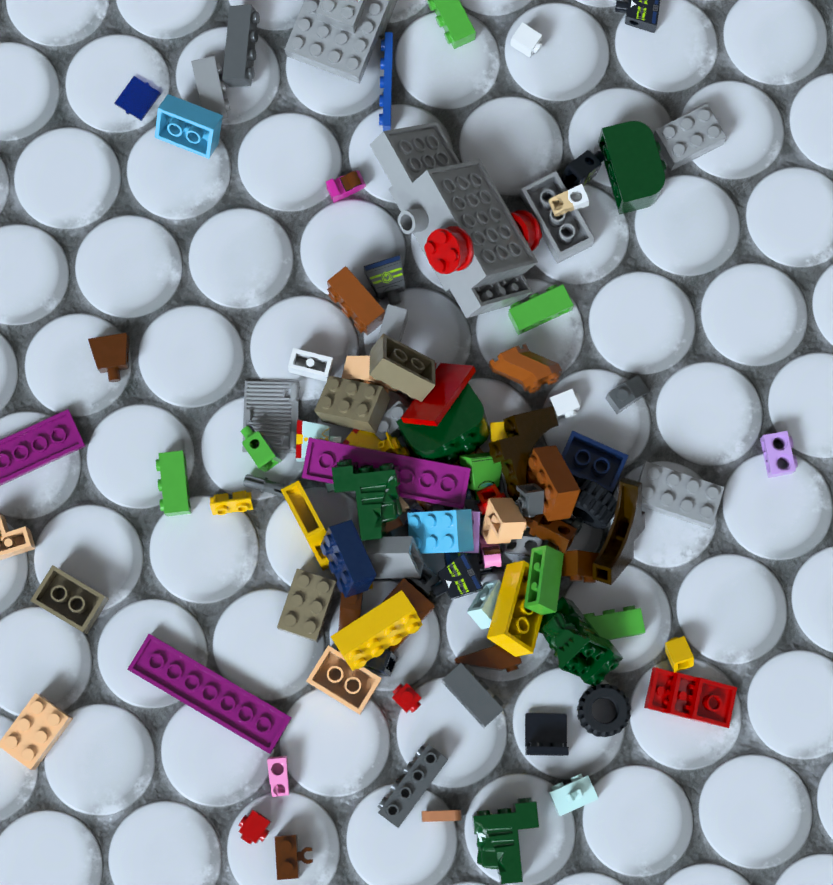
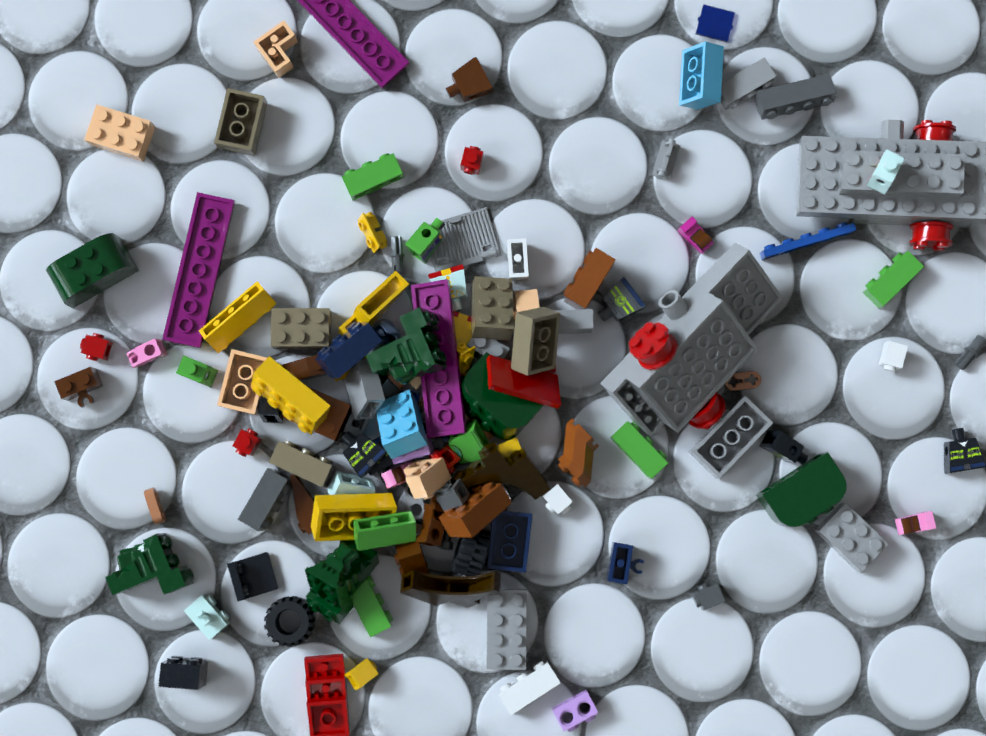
camera: 75 degrees right, 5 degrees up
dark grey brick [377,744,448,828] -> none
leg [548,184,589,216] -> none
dark grey slope [605,375,650,414] -> none
none -> dark green brick [46,233,139,308]
none -> black brick [158,656,208,690]
none -> bright green torso [176,355,219,388]
none -> yellow brick [199,281,277,353]
none -> dark tan brick [269,440,336,488]
none -> sand blue piece [373,319,401,345]
none -> red brick [460,146,484,175]
none -> white brick [498,661,561,715]
none -> dark blue brick [606,542,644,585]
none -> light grey hinge [652,139,680,181]
none -> dark grey brick [693,582,725,610]
none -> nougat beam [724,371,761,391]
none -> bright pink leg [895,511,936,535]

